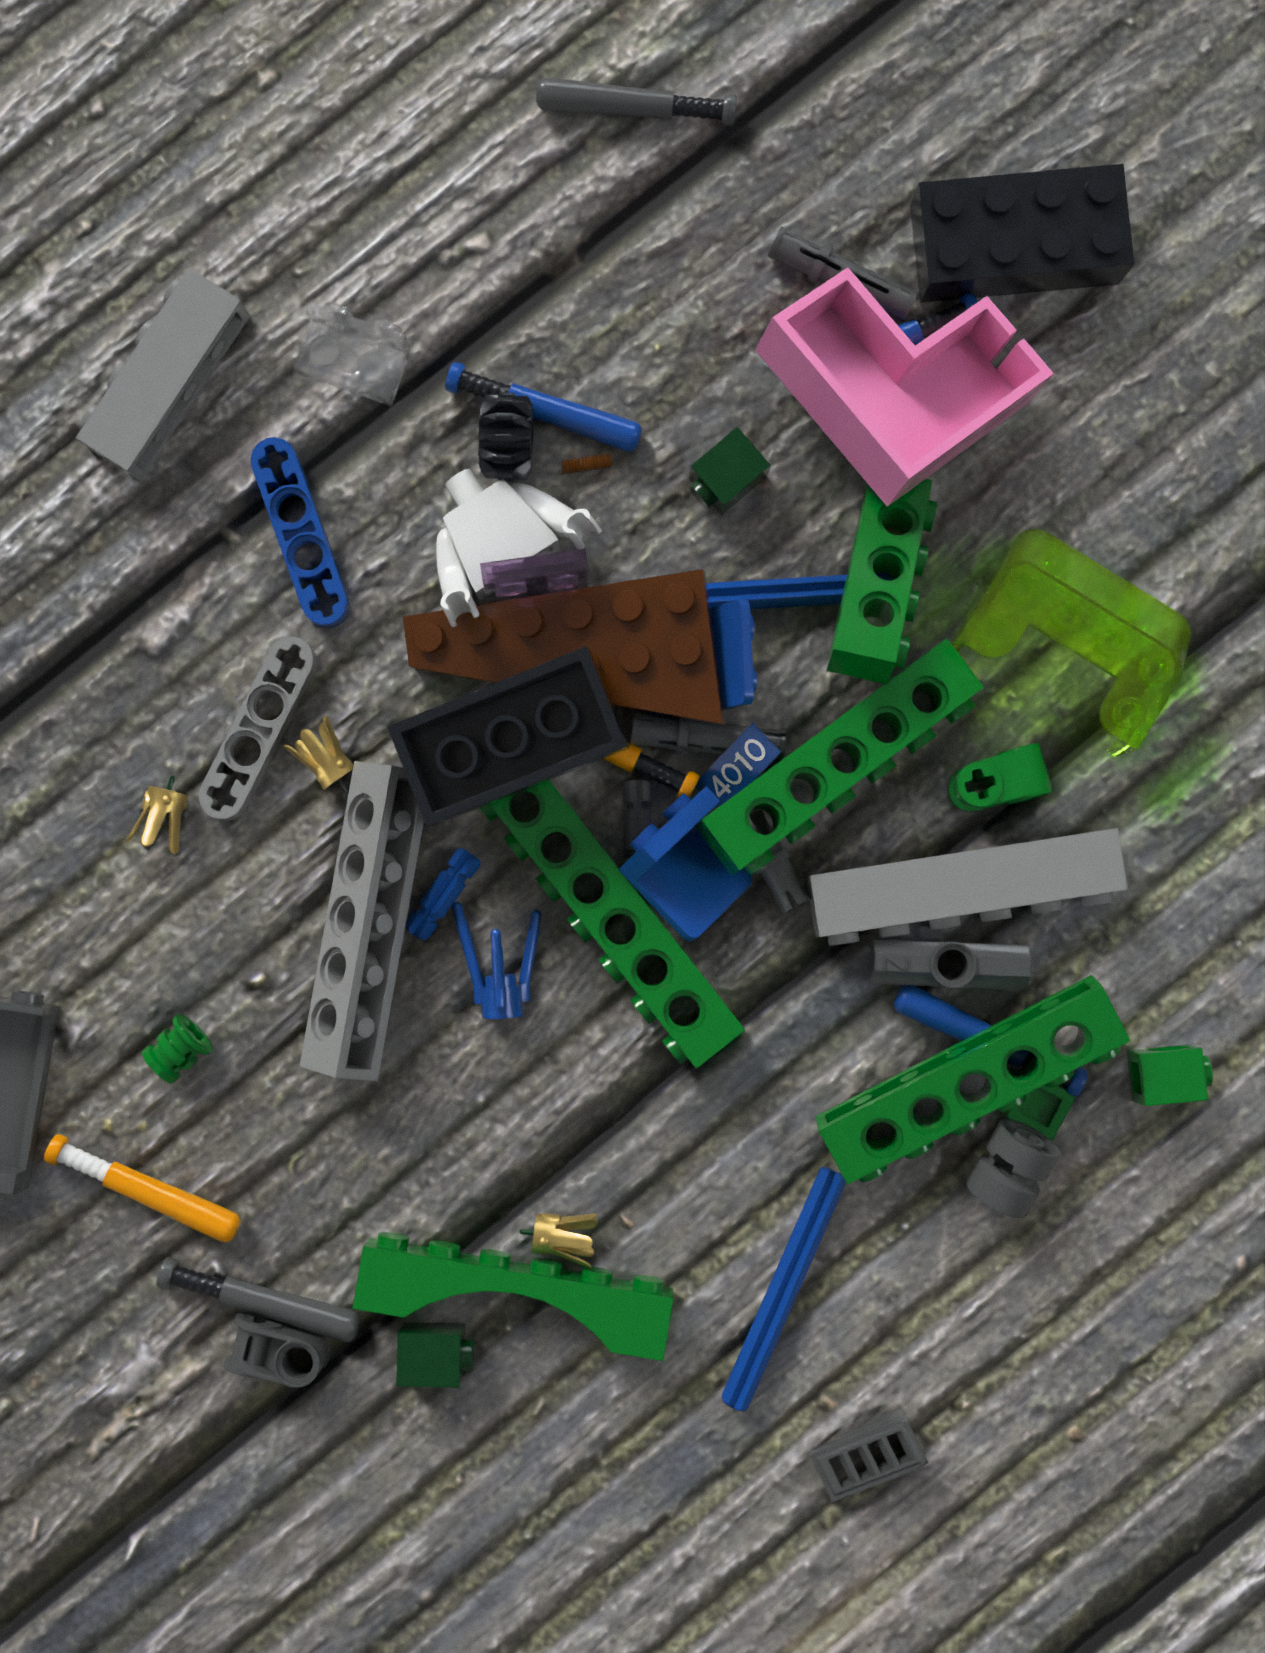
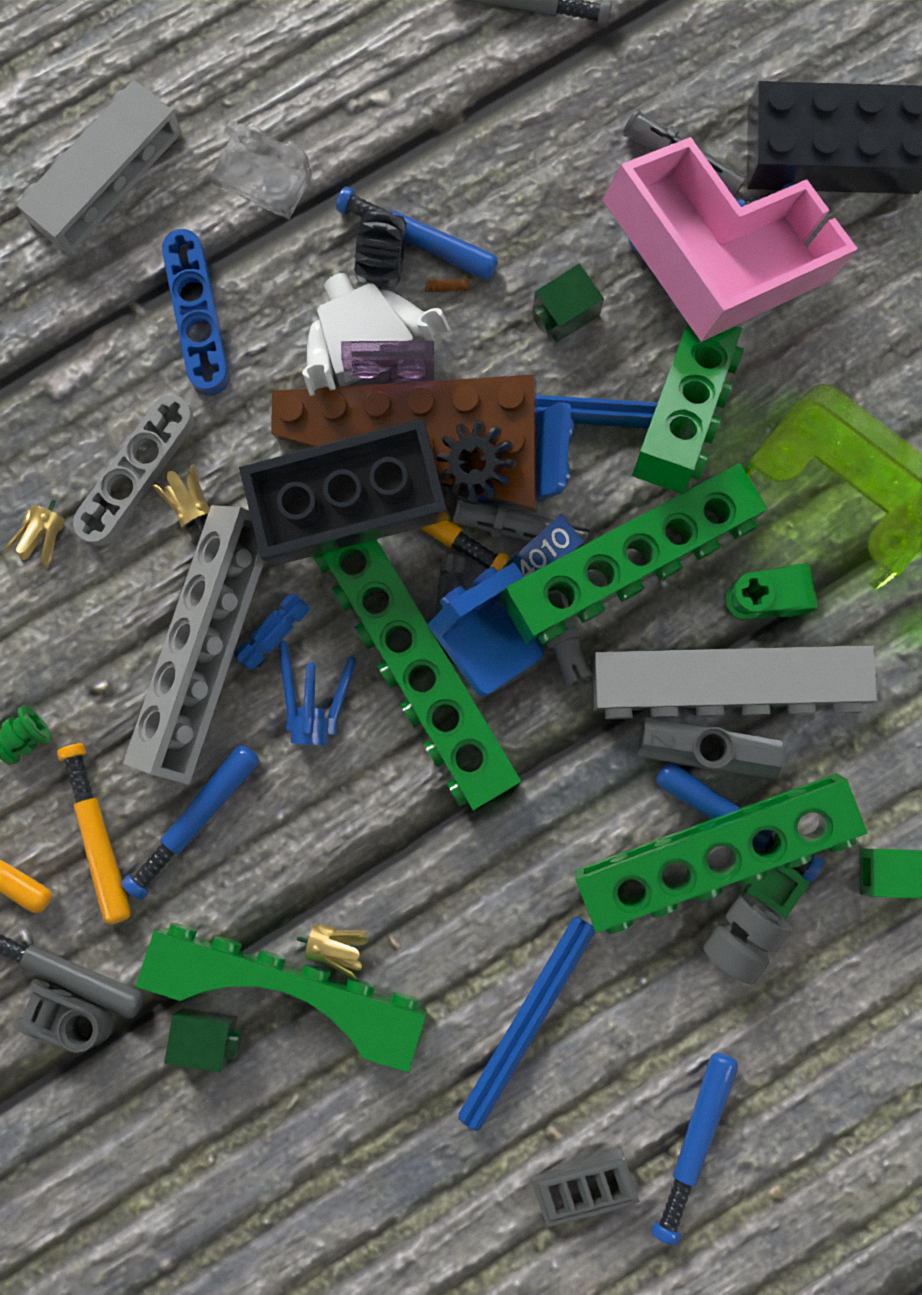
camera: 10 degrees right, 5 degrees down
none -> light orange piece [57,743,131,925]
none -> blue piece [121,745,259,900]
none -> black gear [436,420,517,501]
none -> blue piece [651,1052,738,1246]

